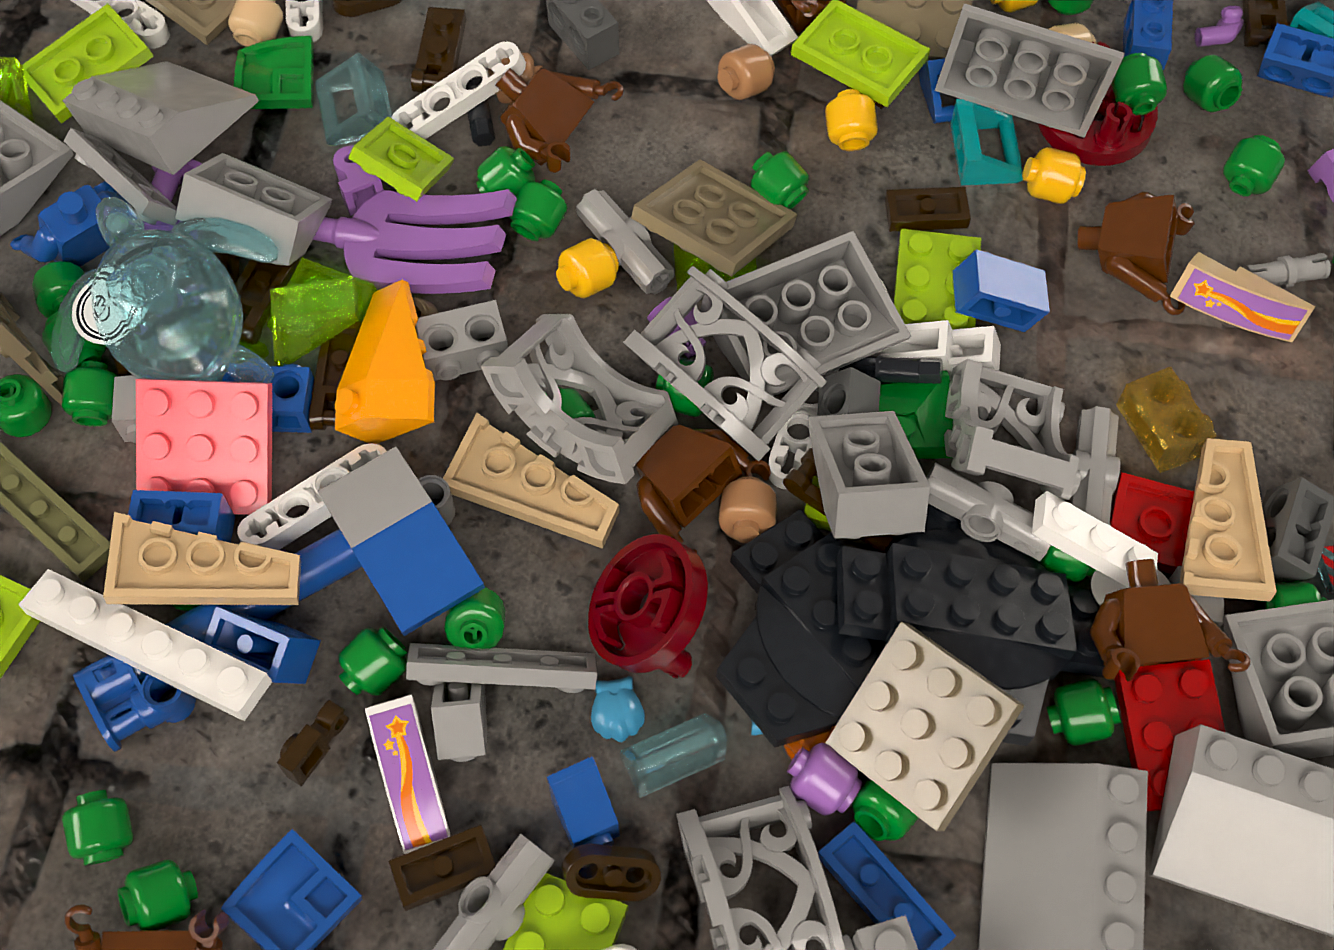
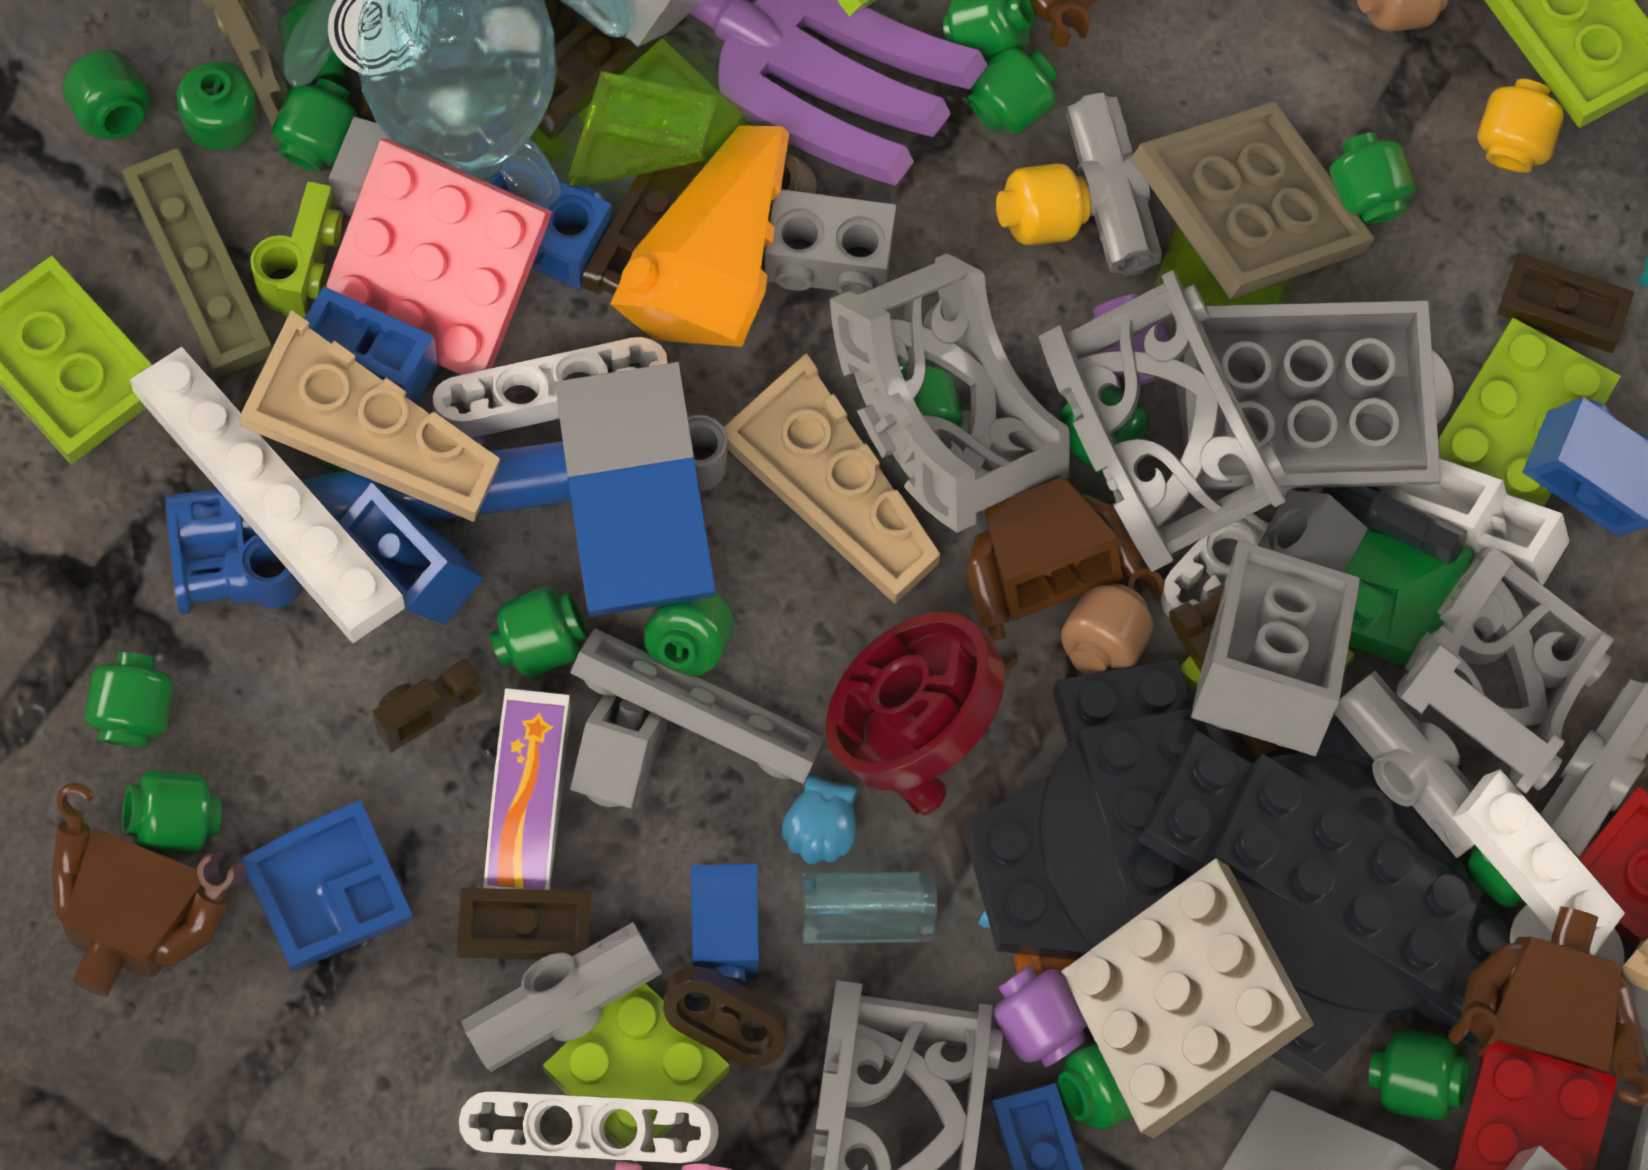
camera: 20 degrees right, 5 degrees up
none -> lime plate [251,181,343,319]

